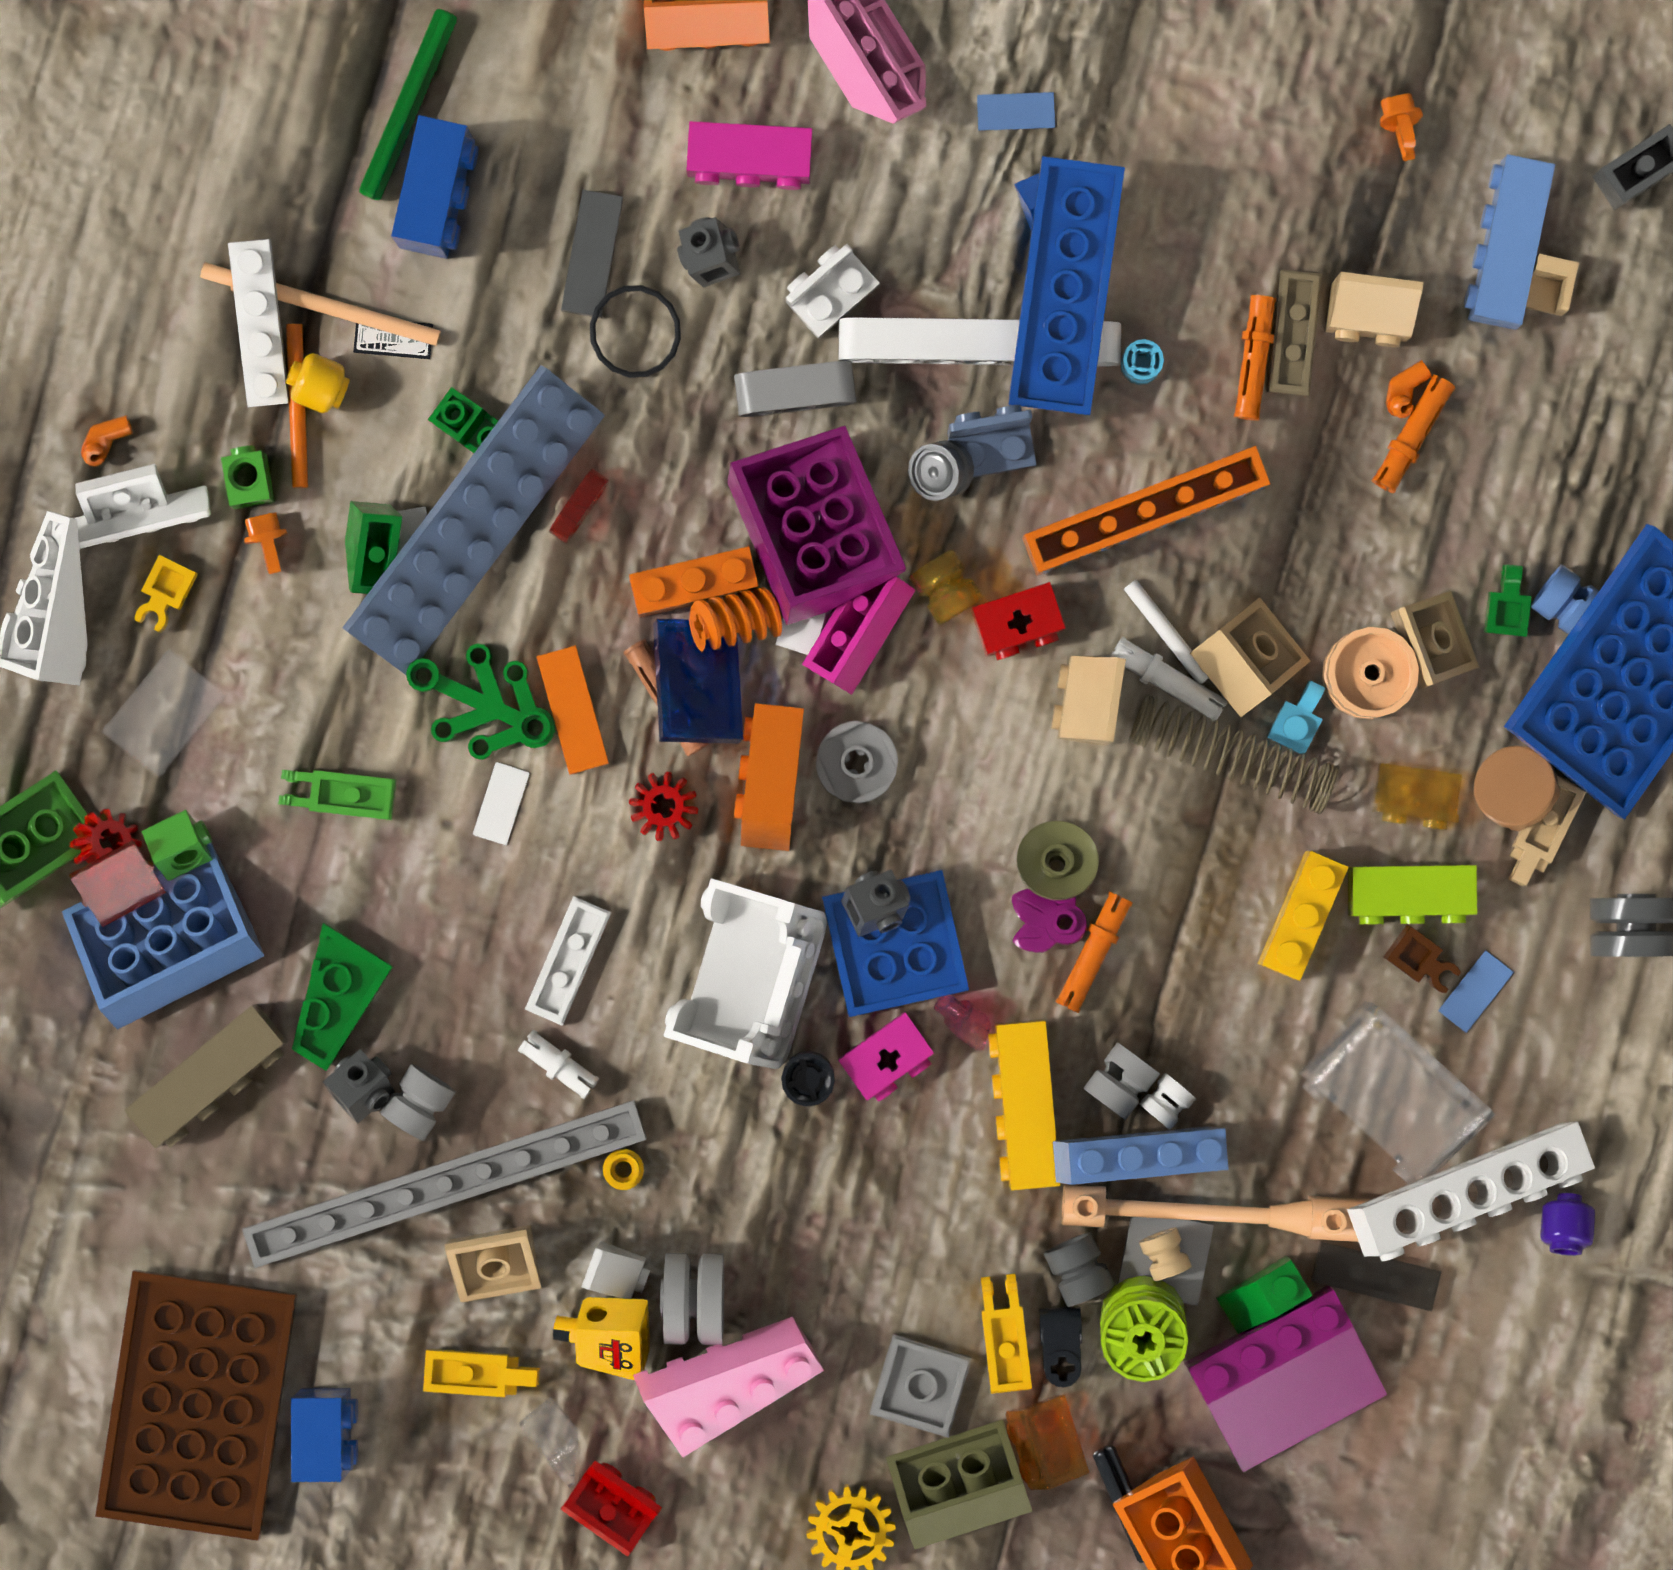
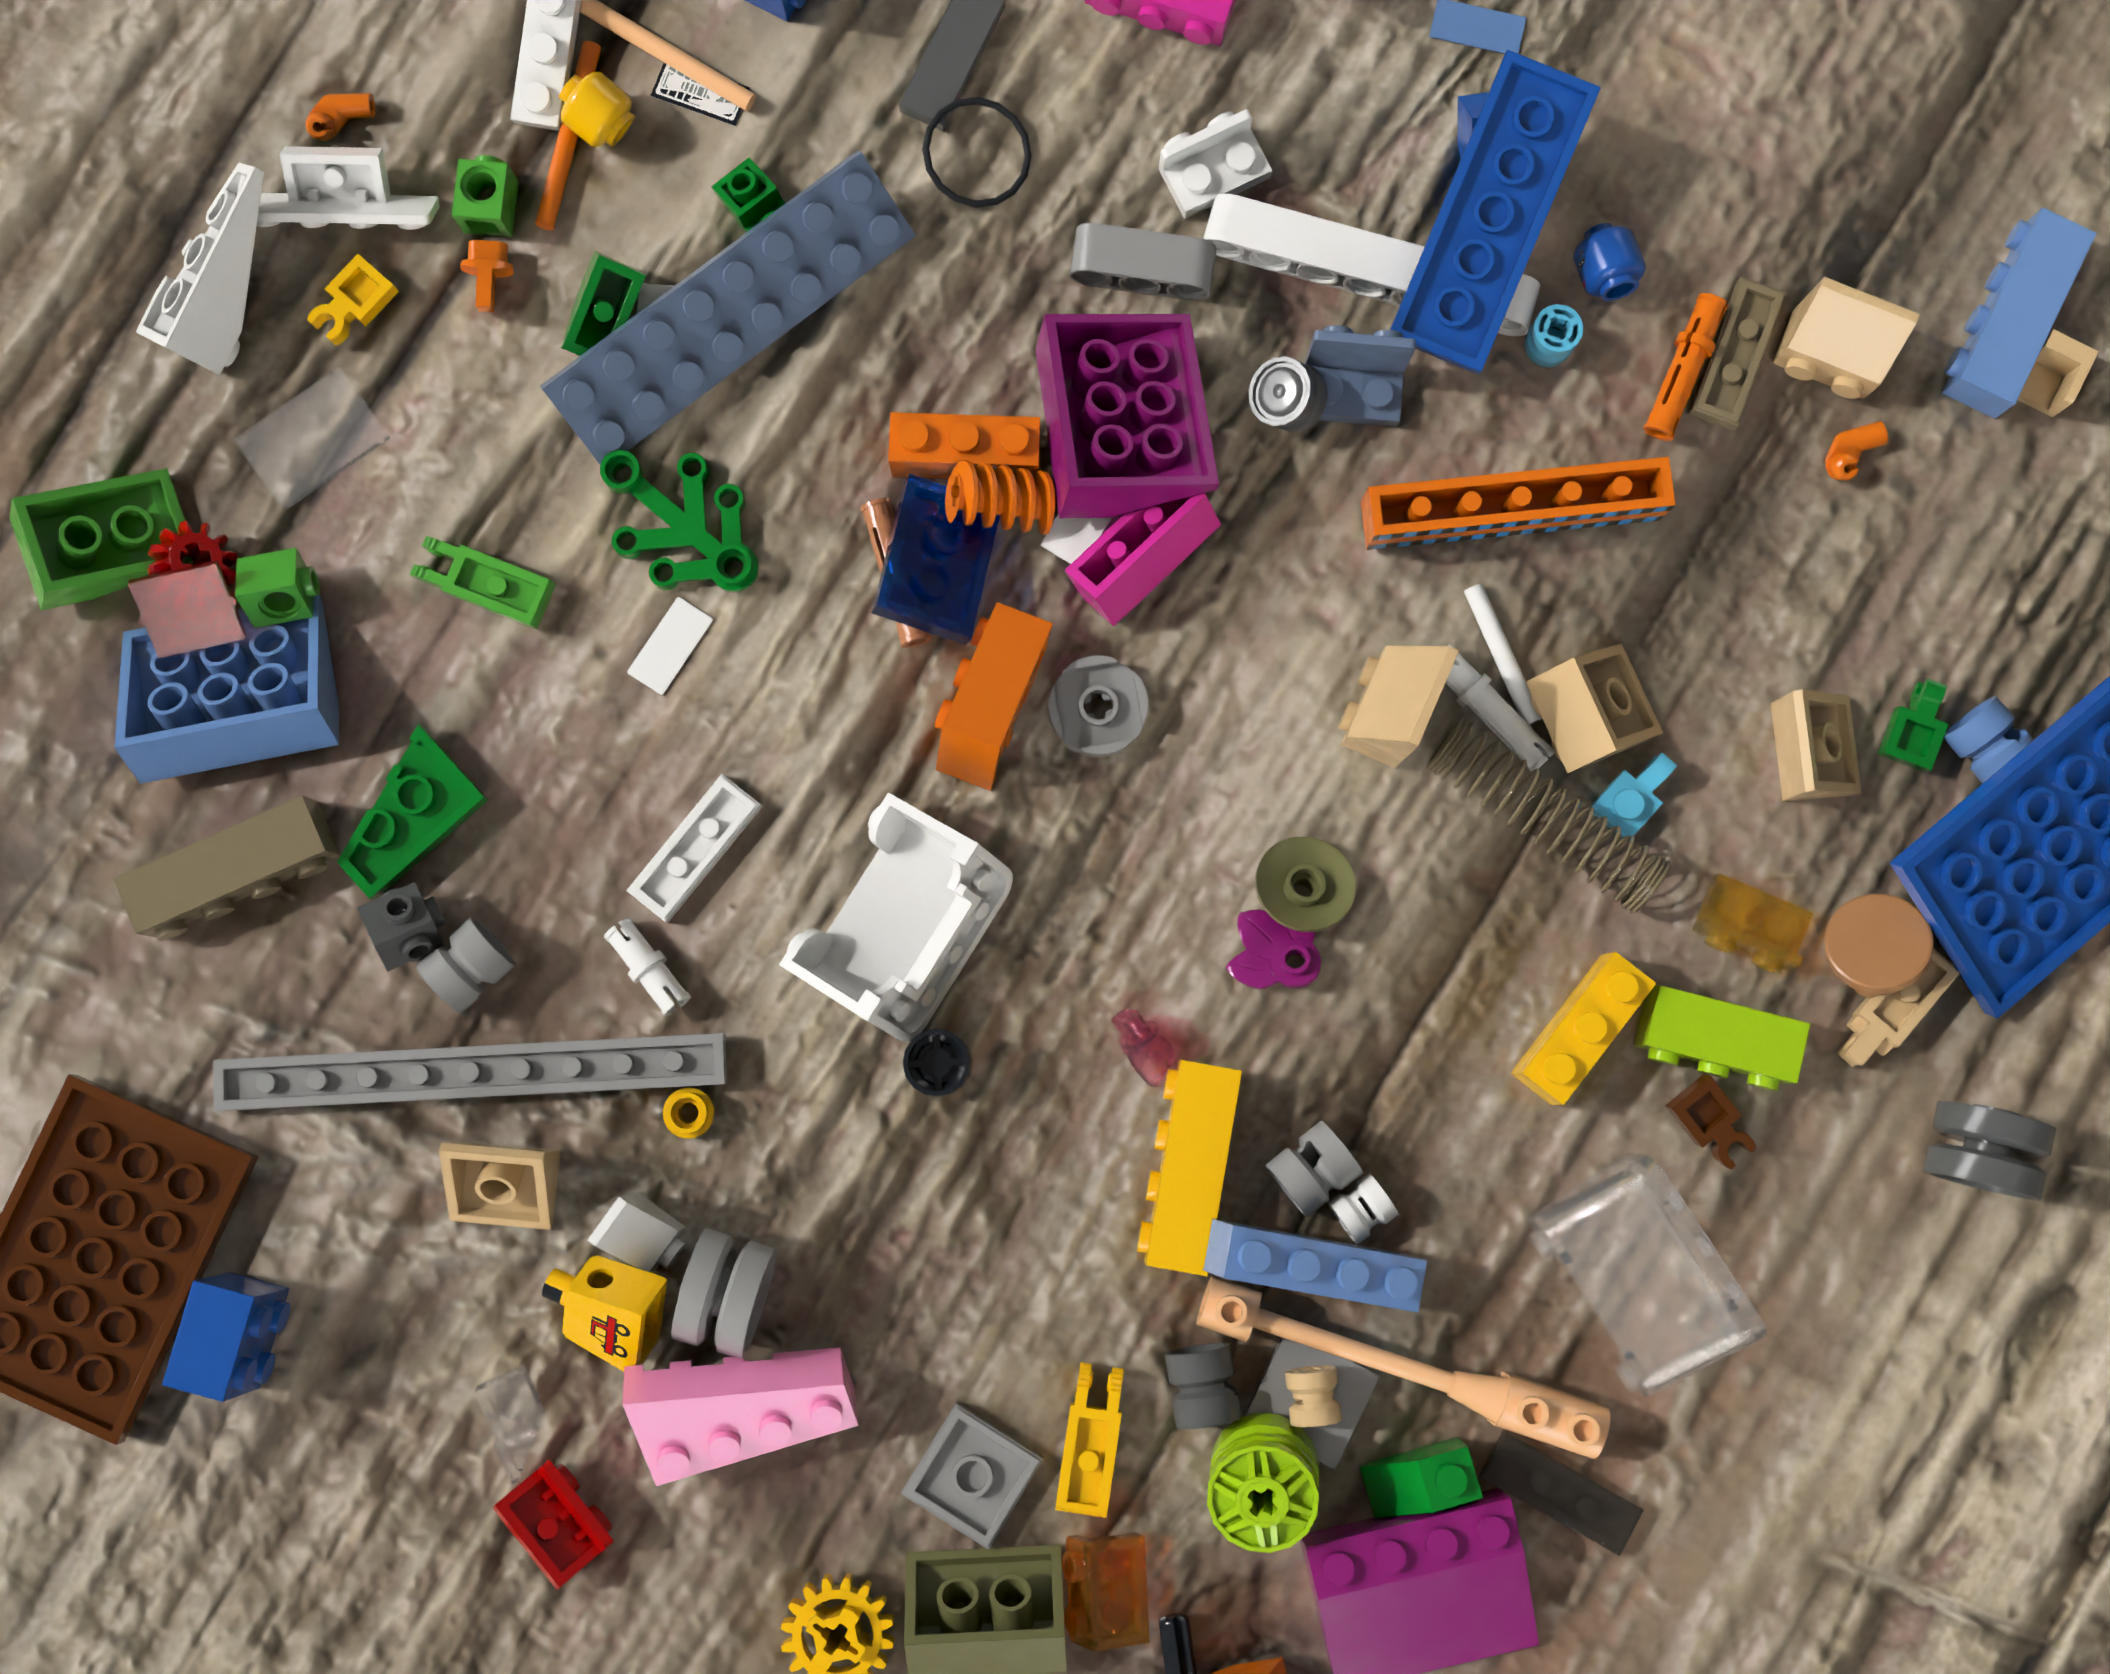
camera: 15 degrees right, 5 degrees down
yellow hinge [423,1349,540,1397] -> none
orange tile [536,645,609,775] -> none
clear red beam [549,469,610,544] -> none
red gear [629,771,699,841] -> none
dark grey brick [677,217,741,288] -> none
blue plate [822,870,969,1017] -> none
dark pink brick [838,1012,934,1102] -> none
dark grey brick [841,869,910,937] -> none
clear yellow wheel [908,549,984,626] -> none
red brick [971,582,1066,661] -> none
black piece [1039,1307,1082,1388] -> none
orange pin [1055,891,1133,1013] -> none
light nougat wheel [1322,627,1419,720] -> none
white brick [1347,1122,1595,1261] -> none
orange pin [1371,375,1456,494] -> none
orange piece [1379,93,1423,161] -> none
medium blue sticker [1438,950,1514,1033] -> none
dark purple head [1540,1193,1595,1256] -> none
none -> blue head [1573,223,1646,301]

